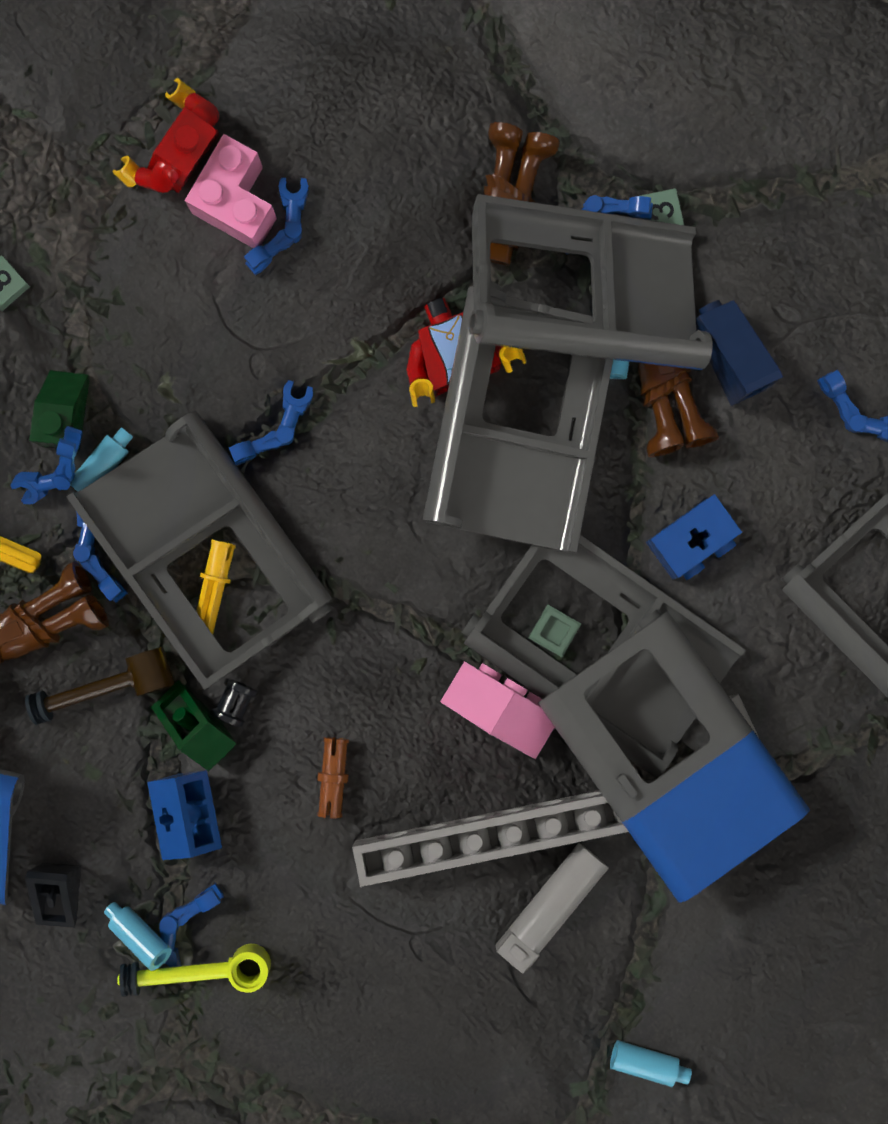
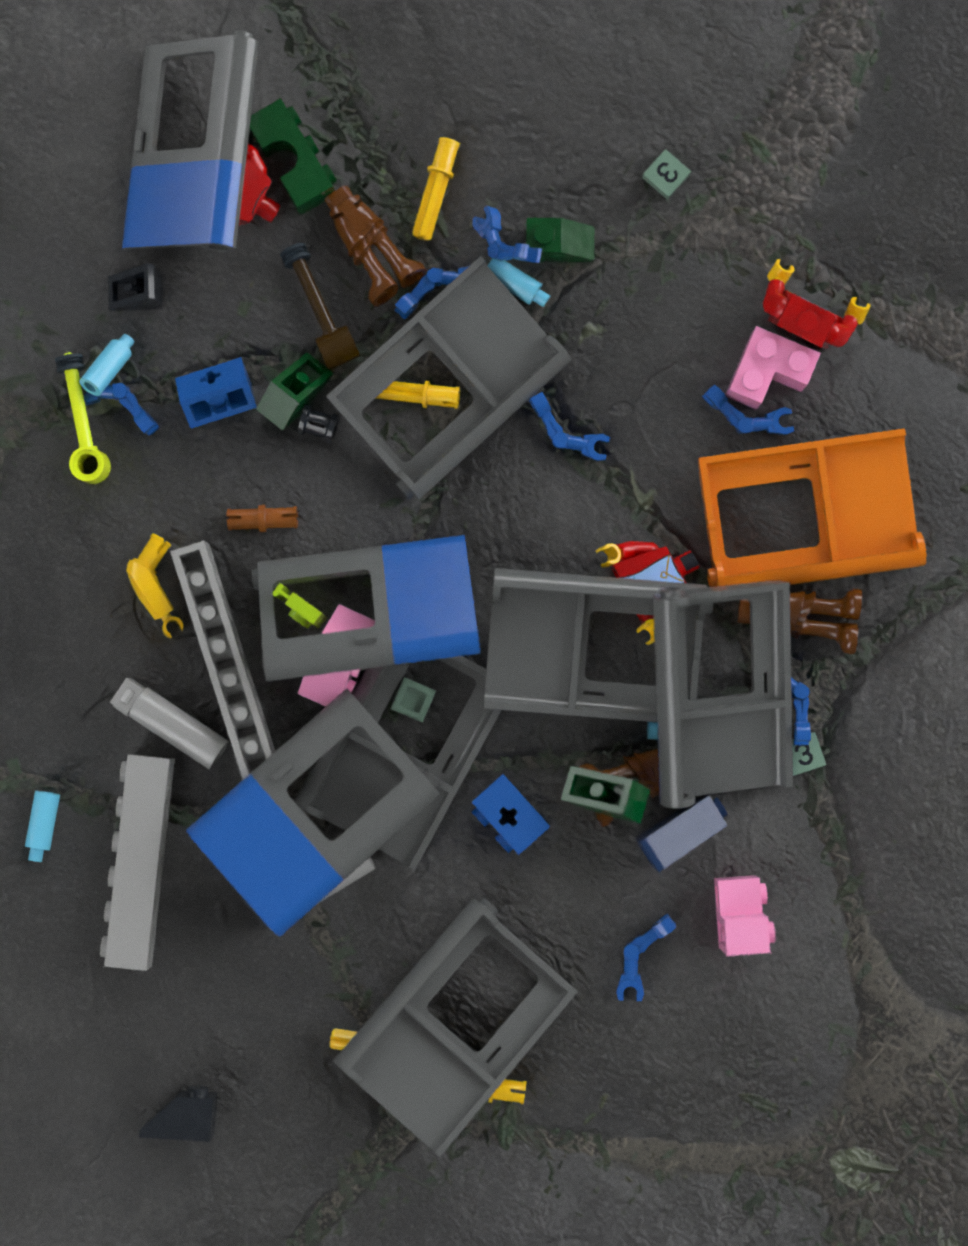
camera: 90 degrees right, 0 degrees up
none -> light grey brick [100,754,175,971]
none -> yellow arm [126,533,183,638]
none -> piece [252,535,480,681]
none -> lime plate [272,583,327,629]
none -> dark green slope [561,766,650,824]
none -> orange piece [698,428,927,587]
none -> bright pink brick [714,875,775,956]

